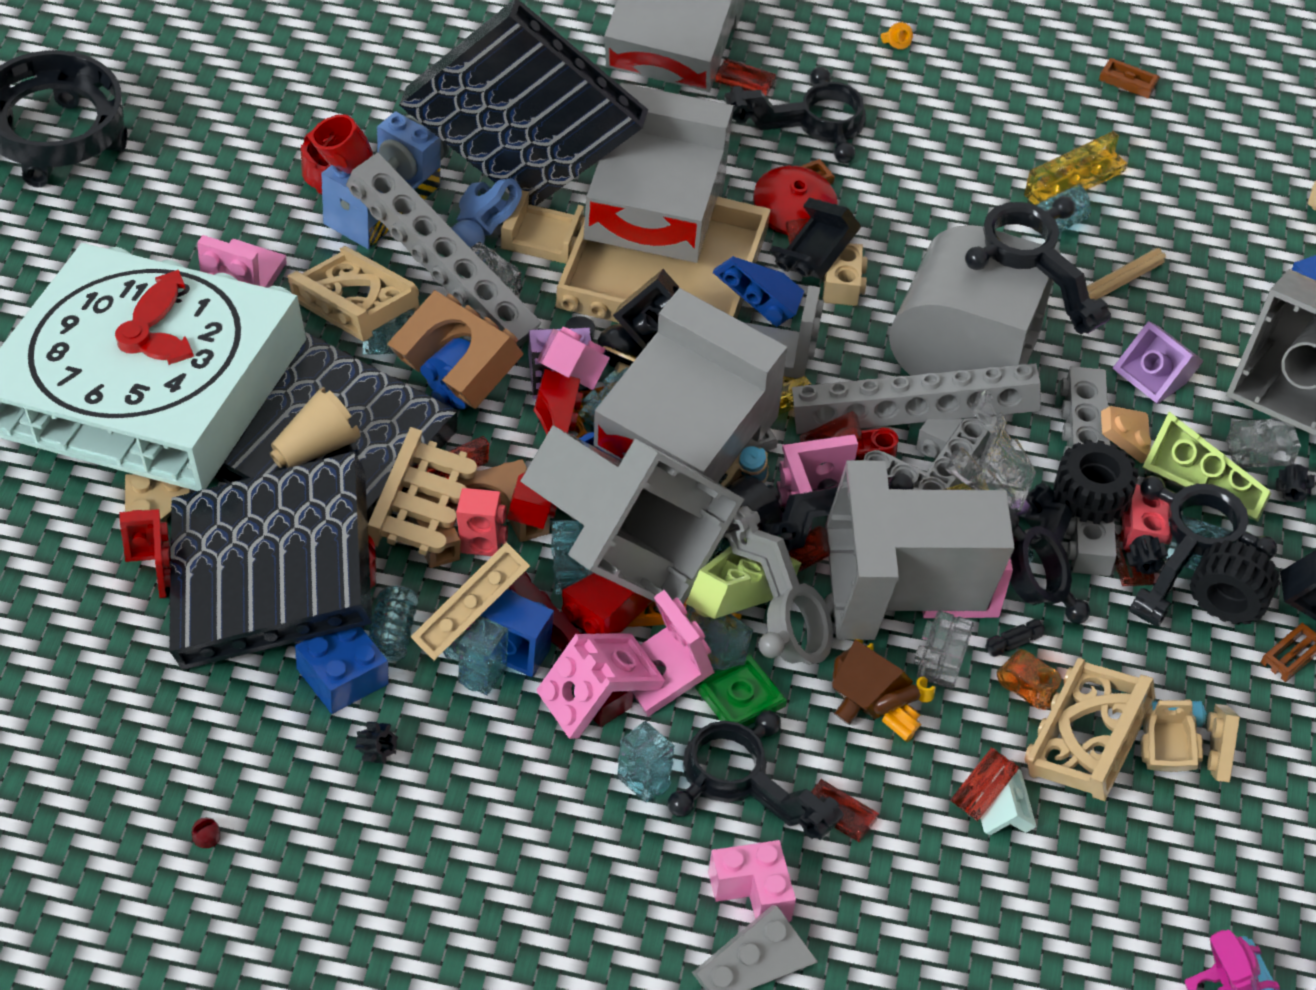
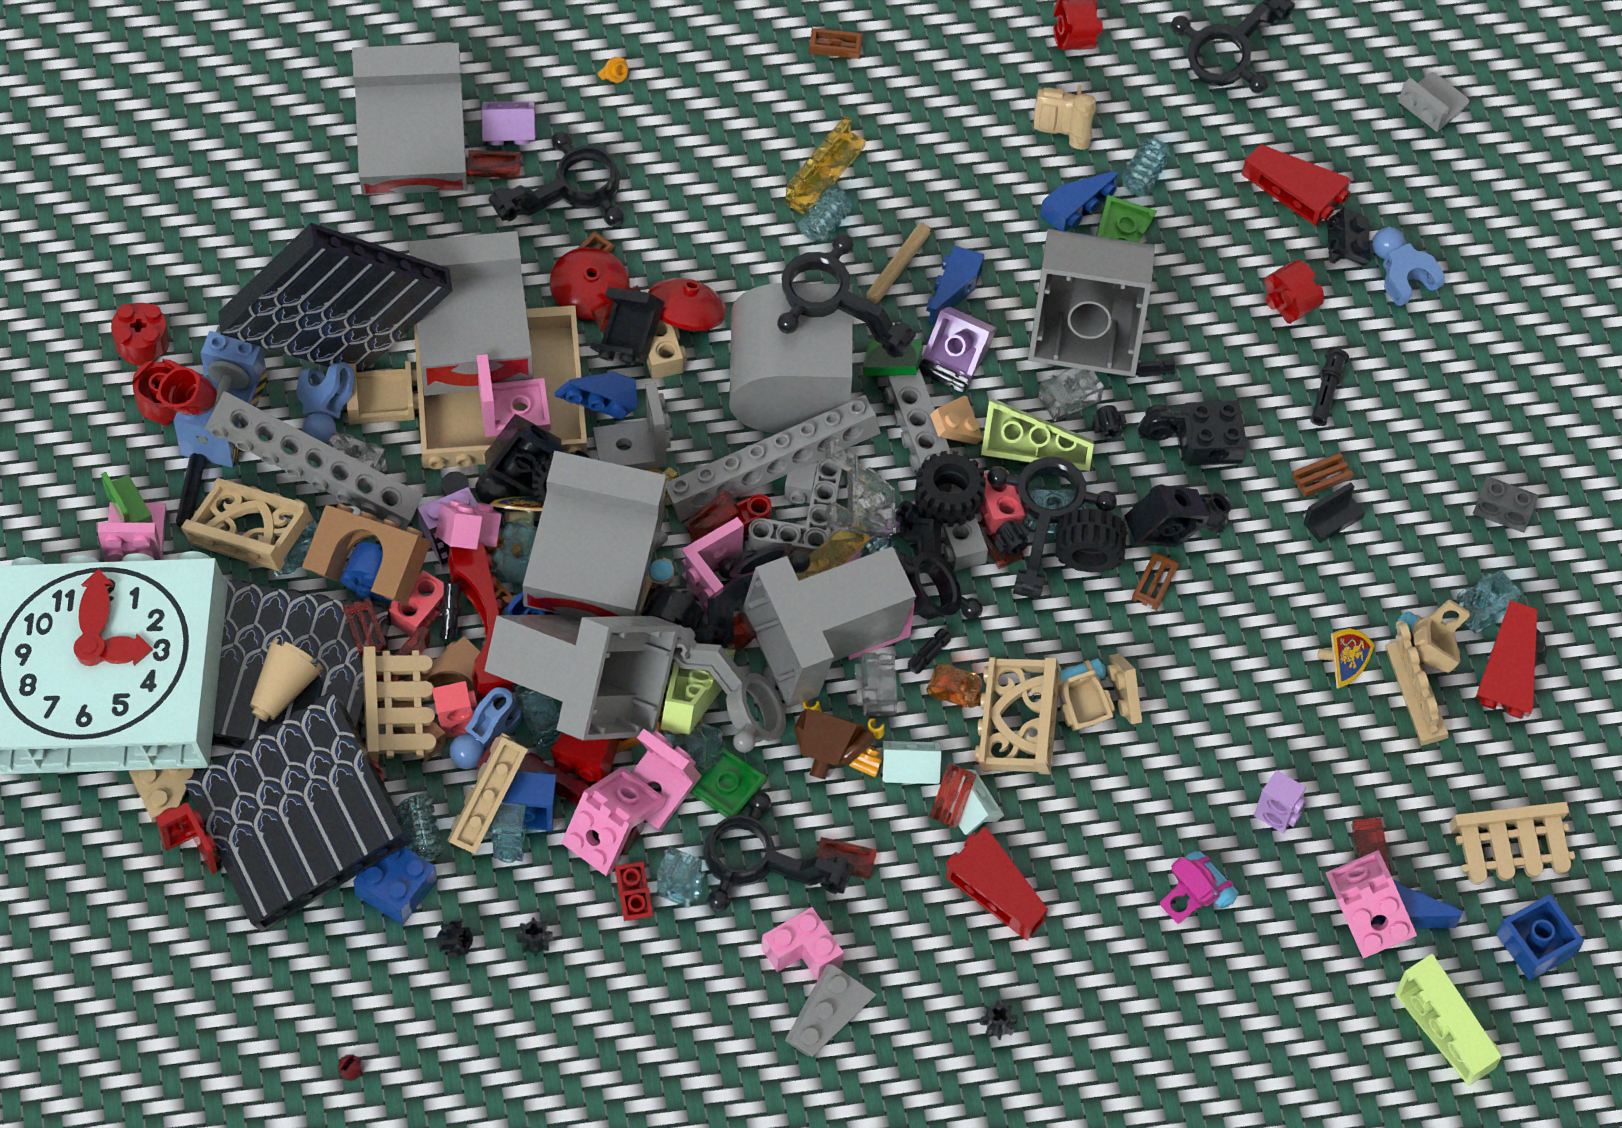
camera: 20 degrees left, 10 degrees up
none -> bright green panel [101,472,153,523]
none -> red brick [111,303,169,366]
none -> black axle [176,453,205,528]
none -> clear red tile [342,597,387,657]
none -> coral brick [389,570,444,640]
none -> black pin [439,581,462,640]
none -> medium blue piece [450,687,523,769]
none -> bright pink bracket [477,354,551,437]
none -> lavender slope [482,101,535,145]
none -> black gear [516,917,553,957]
none -> red slope [615,862,653,922]
none -> red dish [648,278,726,331]
none -> tile [862,339,923,376]
none -> light aqua panel [882,741,941,784]
none -> black axle [919,358,970,392]
none -> blue slope [926,245,984,324]
none -> red slope [946,827,1048,941]

